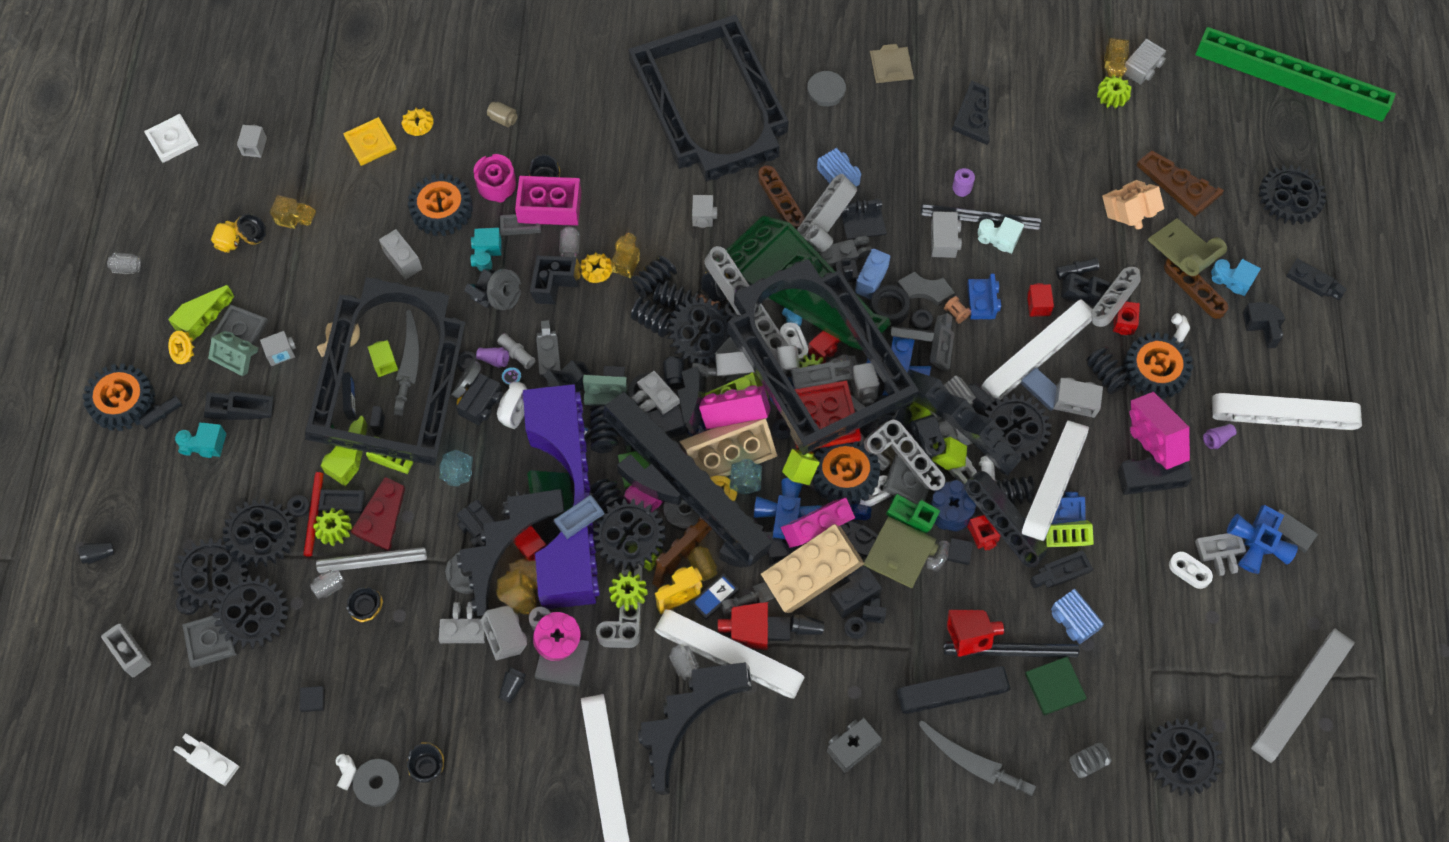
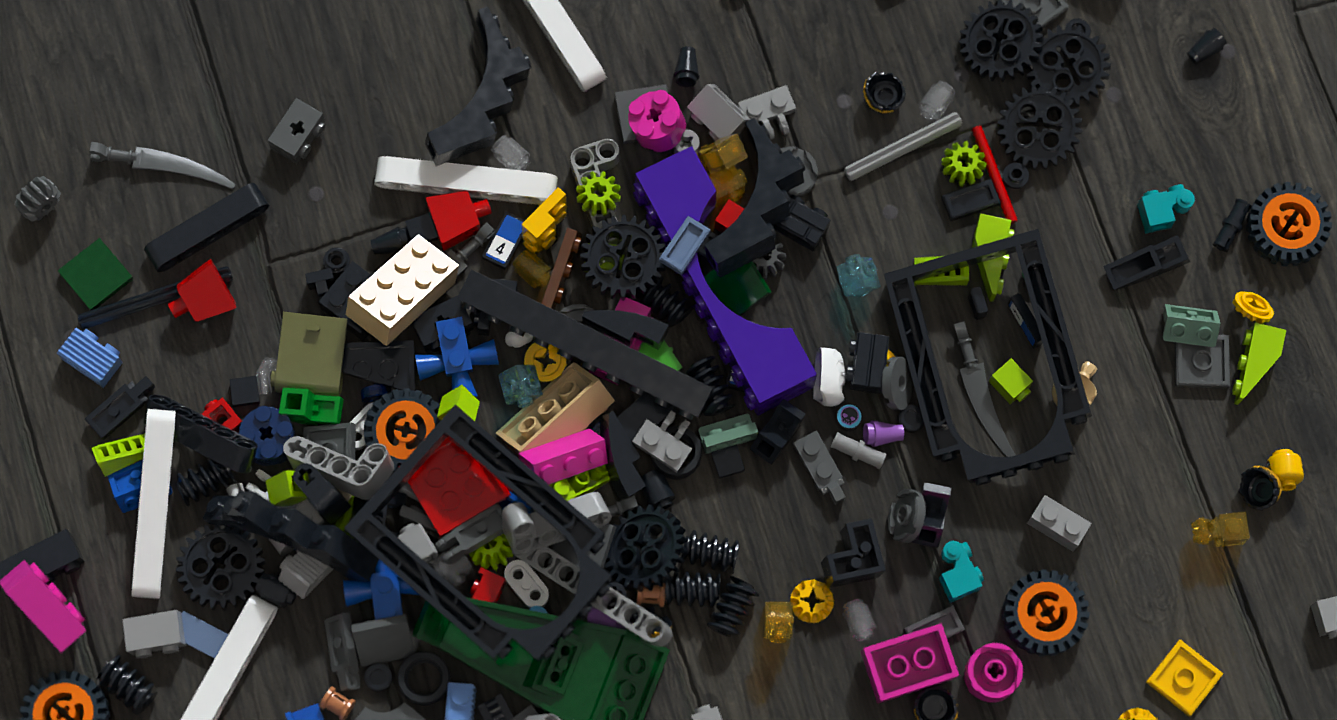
camera: 155 degrees right, 10 degrees up
light grey brick [260,331,296,366] -> none
dark red wing [351,477,405,551] -> none
dark pink brick [781,498,855,548] -> none

